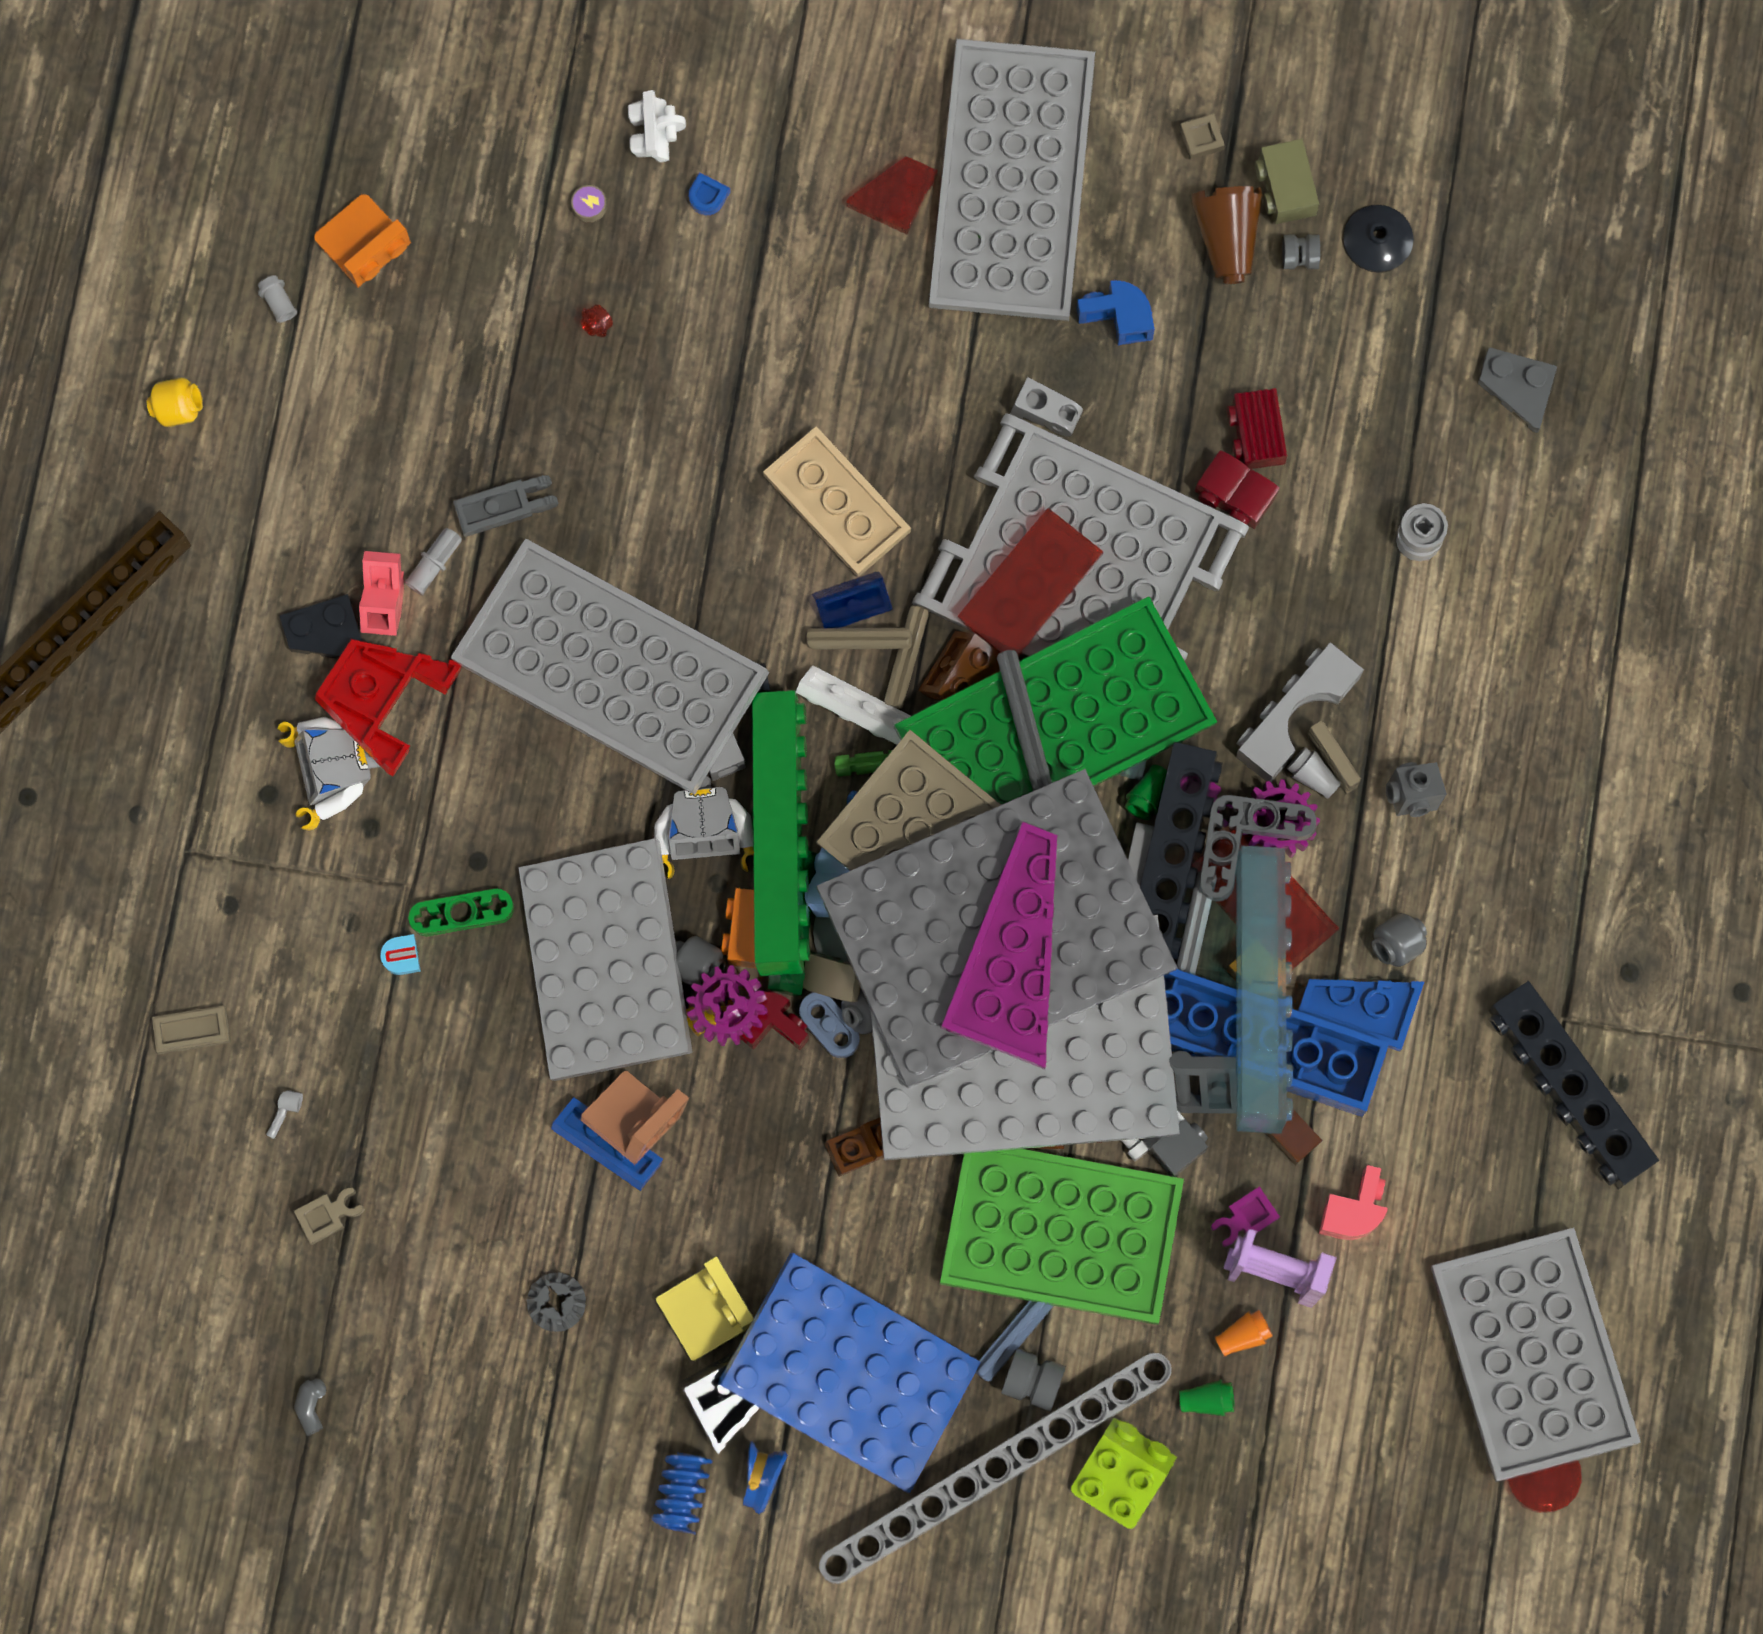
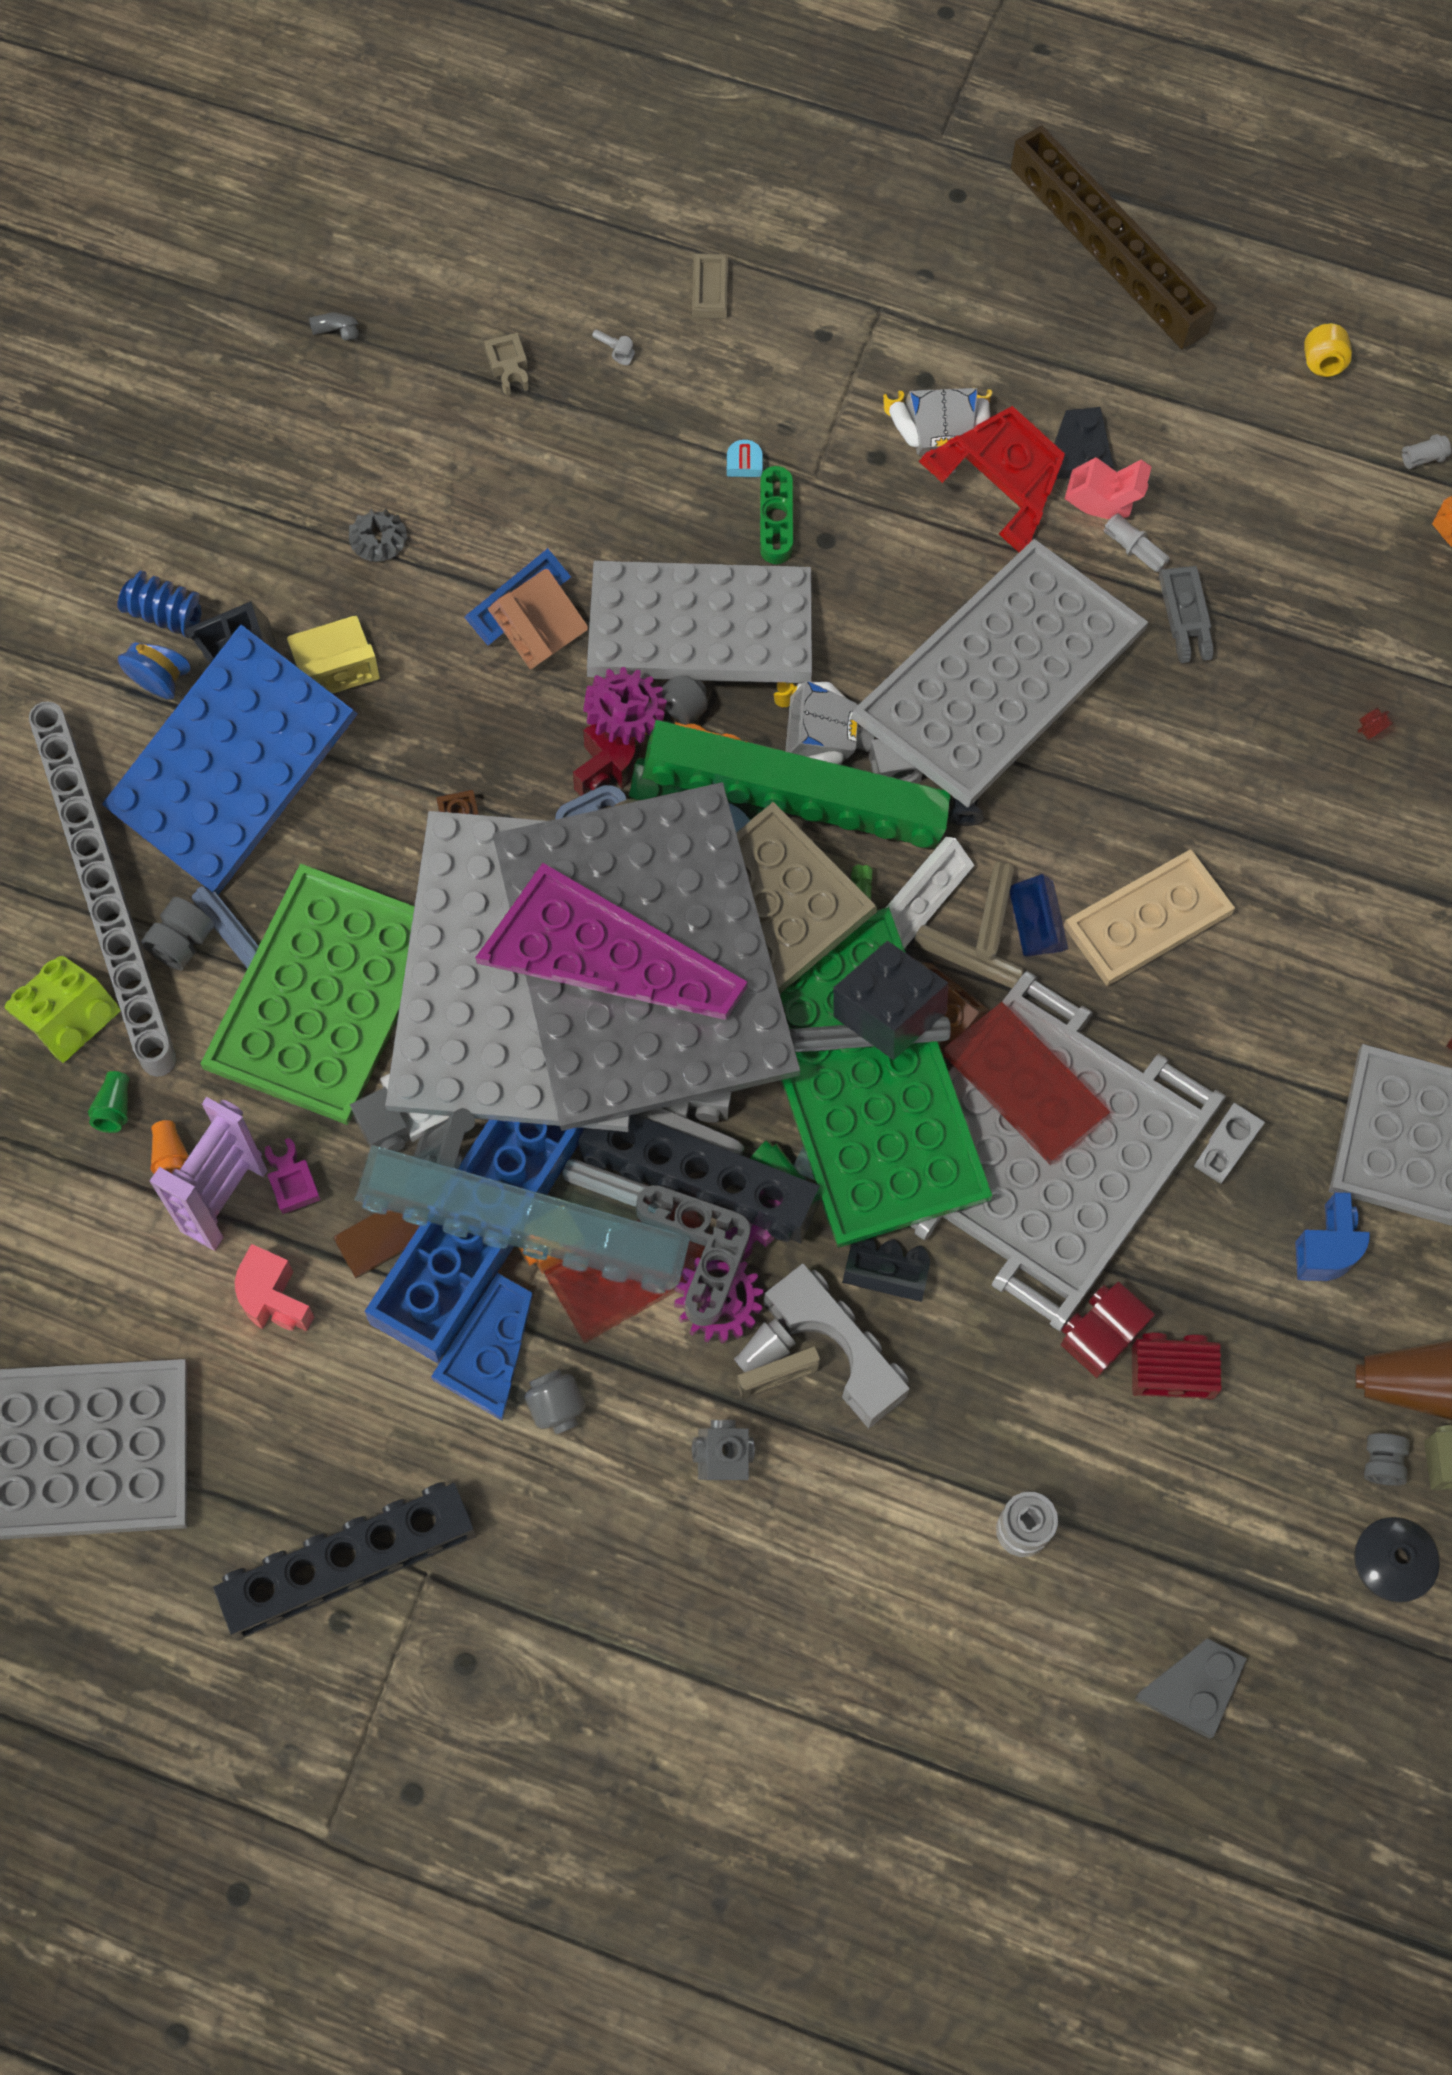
camera: 95 degrees right, 10 degrees down
none -> black brick [833,941,948,1060]
none -> black plate [842,1238,930,1302]

